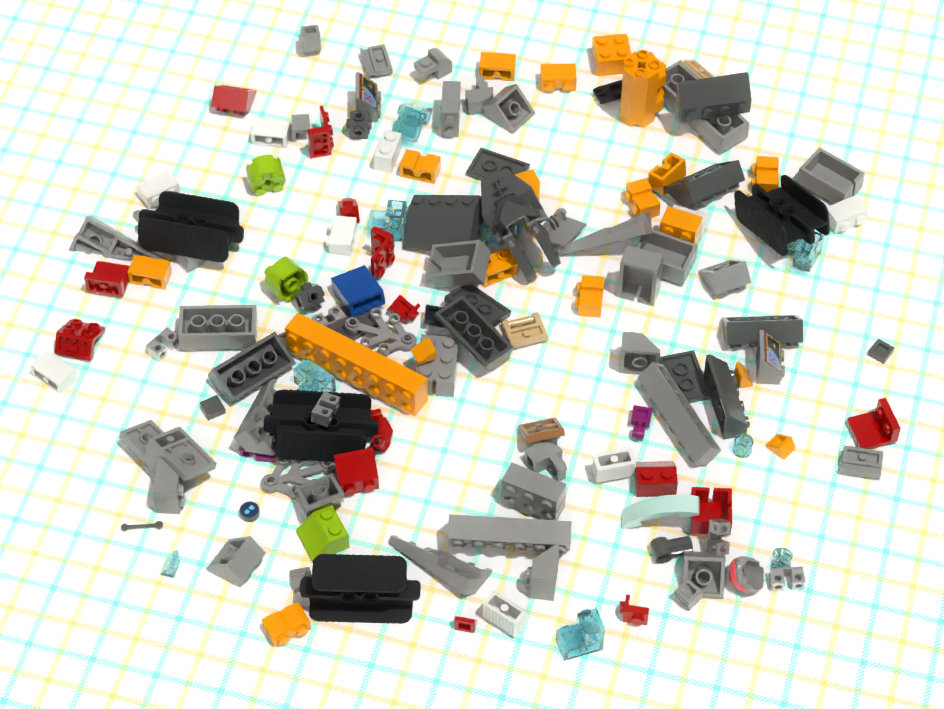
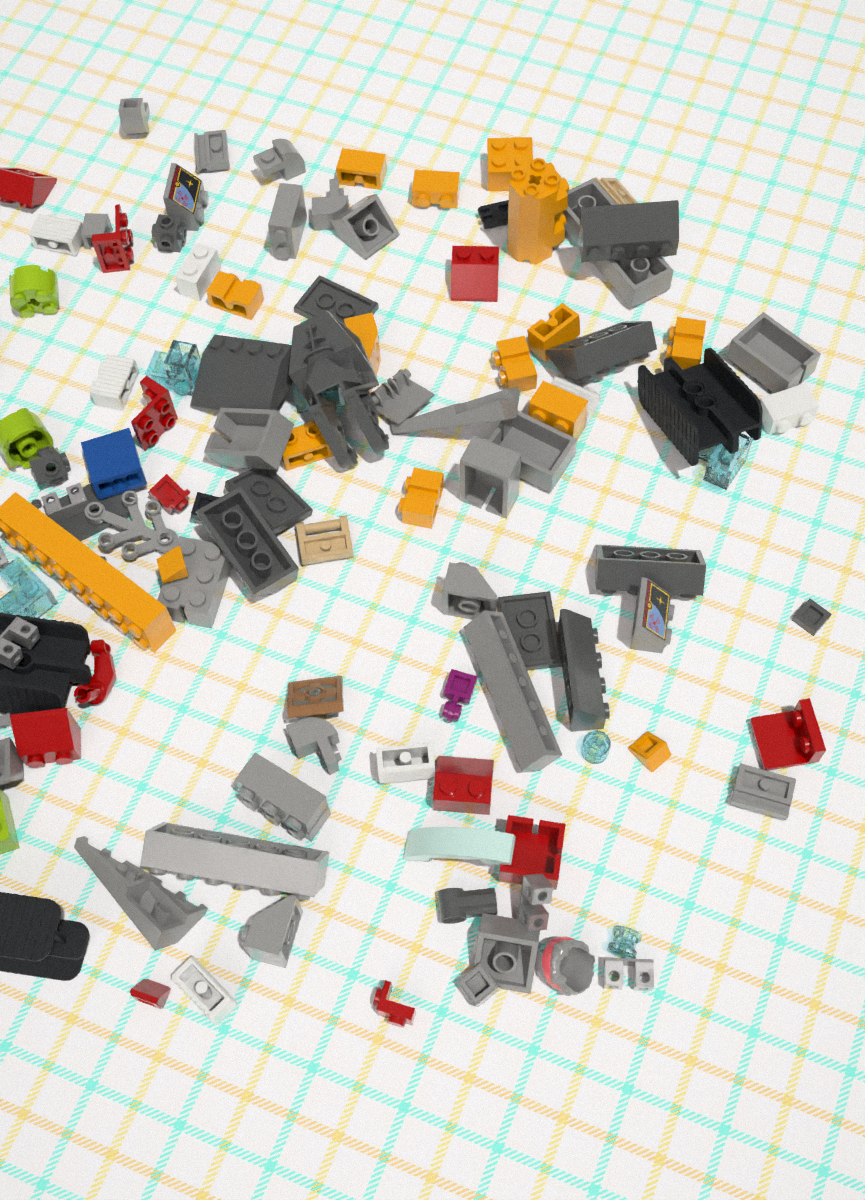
camera: 10 degrees right, 10 degrees up
red bracket [337,197,360,223] -> none
clear light blue brick [392,102,433,143] -> none
clear light blue brick [556,608,605,661] -> none
light grey slope [698,259,752,296] -> none
light orange slope [734,361,753,388] -> none
none -> slope [451,246,499,302]

